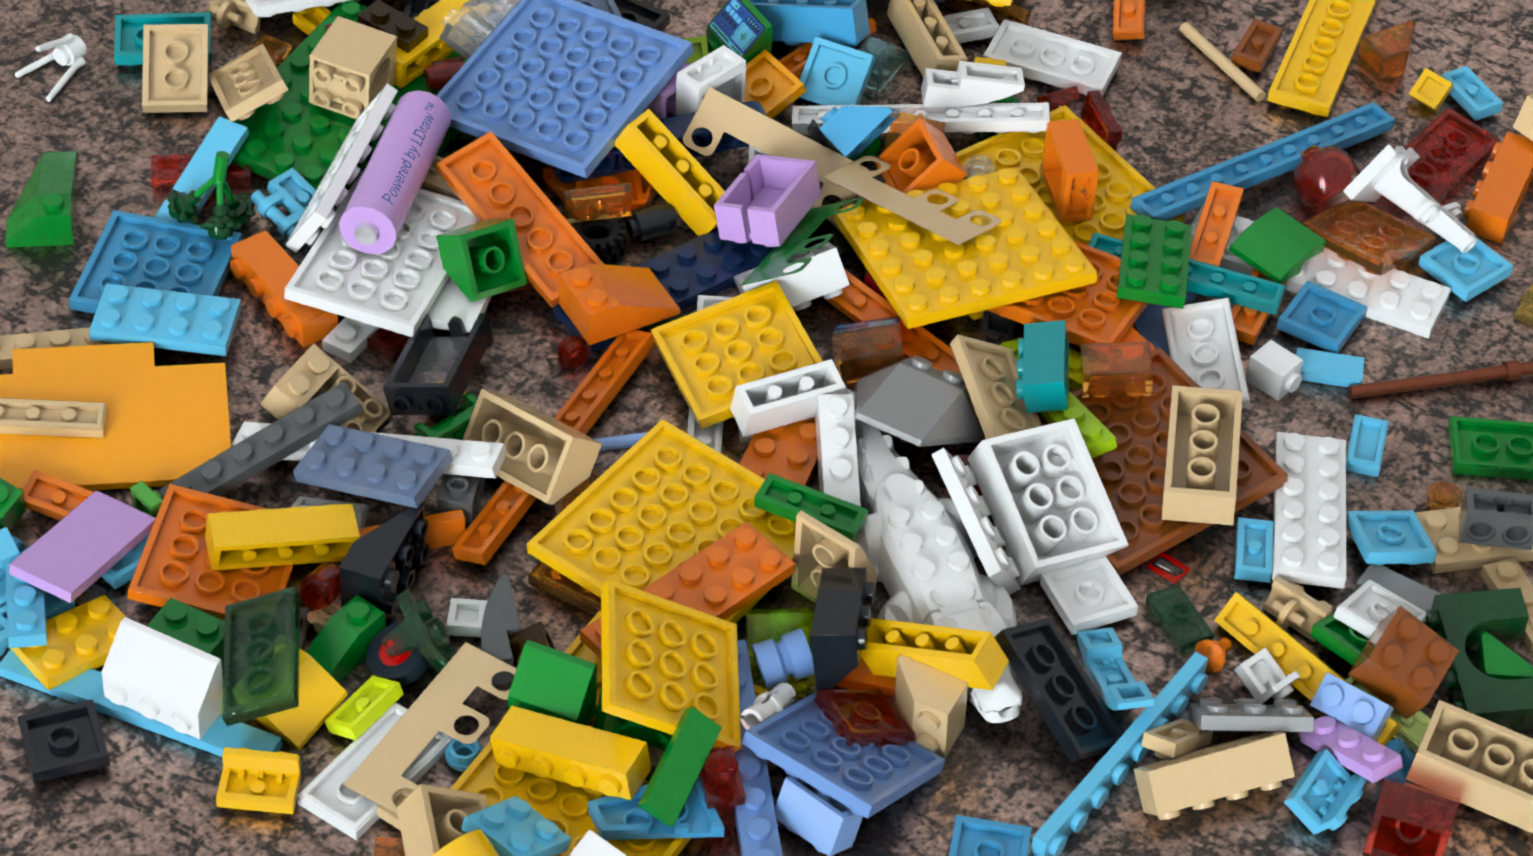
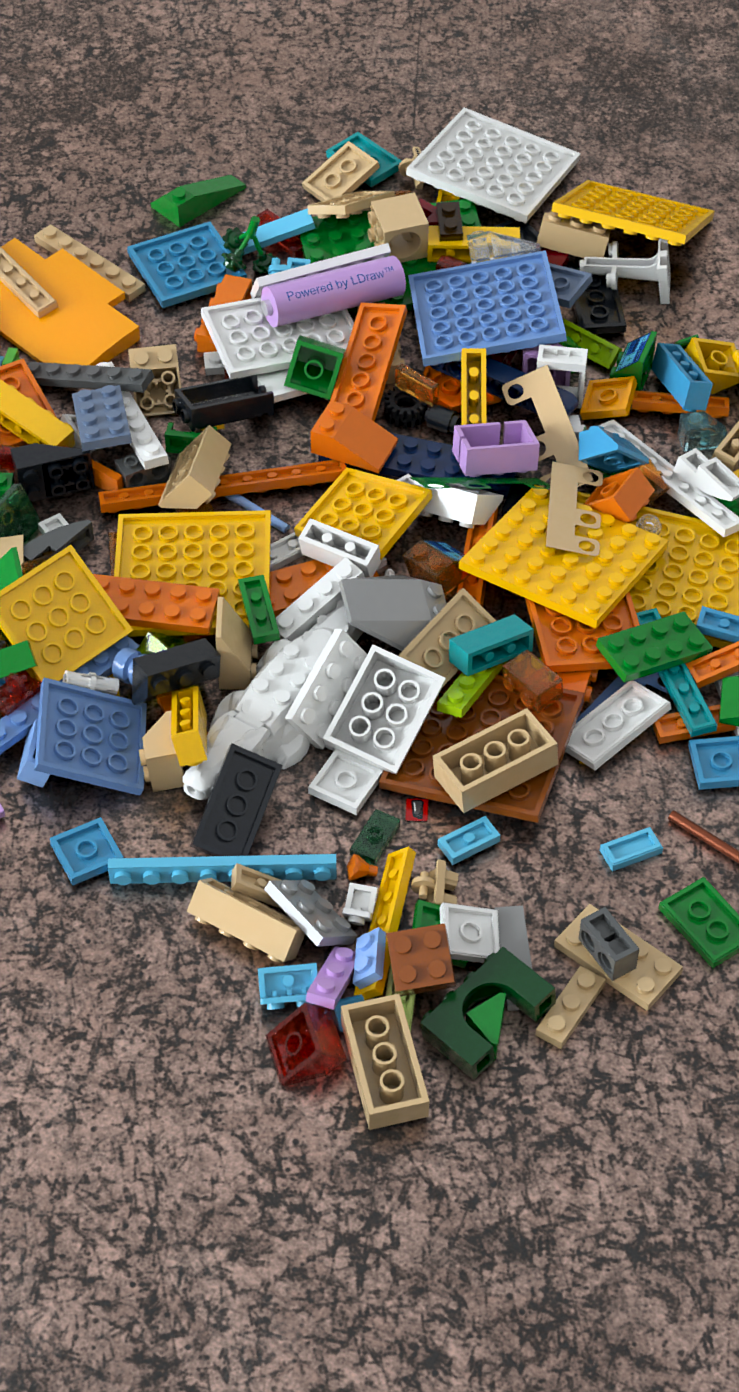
camera: 55 degrees right, 5 degrees up
white plant [15,33,87,102] -> none
medium azure plate [89,283,241,356] -> none
clear red plate [557,335,589,368] -> none
medium azure plate [798,37,876,106] -> none
clear red tile [814,689,915,746] -> none
orange window [1041,119,1099,223] -> none
medium azure slope [1077,627,1154,711] -> none
white brick [1246,340,1303,401] -> none
white plate [1272,432,1346,589] -> none
medium azure tile [1296,347,1365,387] -> none
medium azure plate [1346,510,1437,565] -> none
clear orange plate [1426,481,1462,510] -> none

